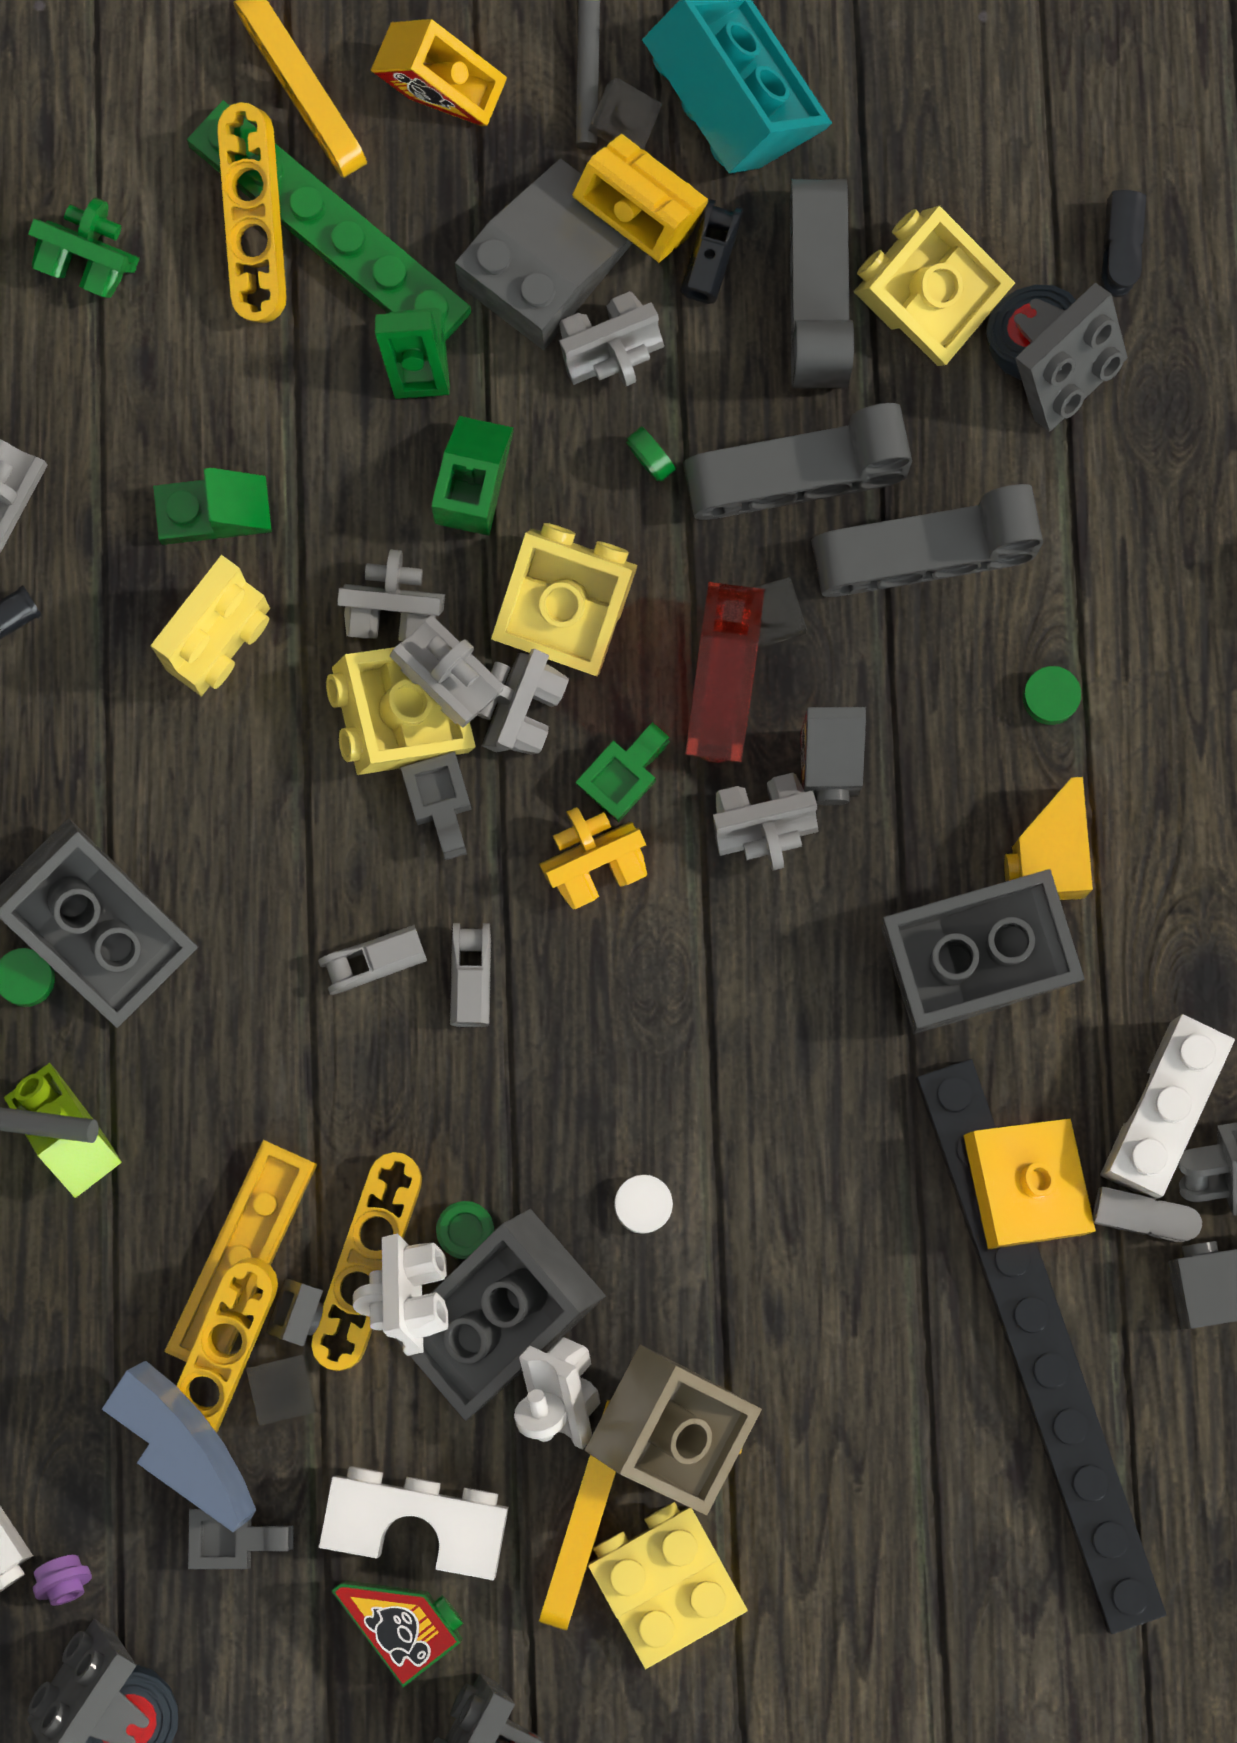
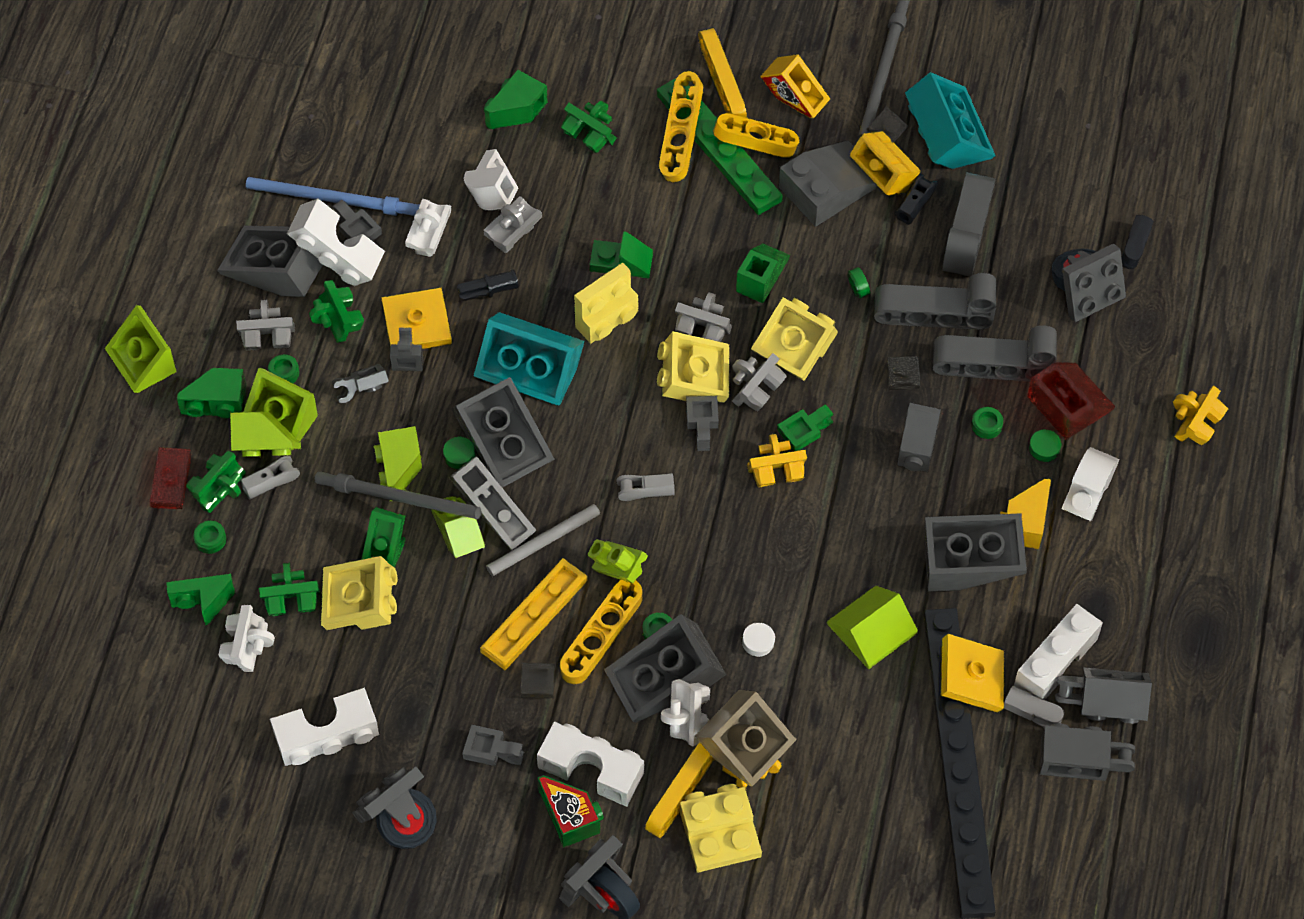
camera: 15 degrees right, 20 degrees down
medium lavender plate [33,1555,92,1606] -> none
sand blue slope [102,1361,256,1532] -> none
yellow beam [177,1257,278,1433] -> none
dark grey plate [266,1278,323,1346] -> none
white hips [353,1233,448,1356] -> none
green slope [375,308,450,399] -> none
light grey hips [390,615,505,728] -> none
light grey bar [450,923,491,1027] -> none
light grey hips [559,291,664,387] -> none
clear red slope [685,582,765,763] -> none
light grey hips [713,773,818,870] -> none
light yellow plate [853,206,1015,366] -> none
none -> light grey slope [449,457,537,550]
none -> teal slope [474,312,585,406]
none -> light grey bar [486,504,600,577]
none -> lime hips [588,539,648,583]
none -> yellow beam [713,113,799,158]
none -> lime slope [827,586,918,670]
none -> green tile [971,407,1003,439]
none -> clear red slope [1027,362,1115,440]
none -> white brick [1061,447,1120,521]

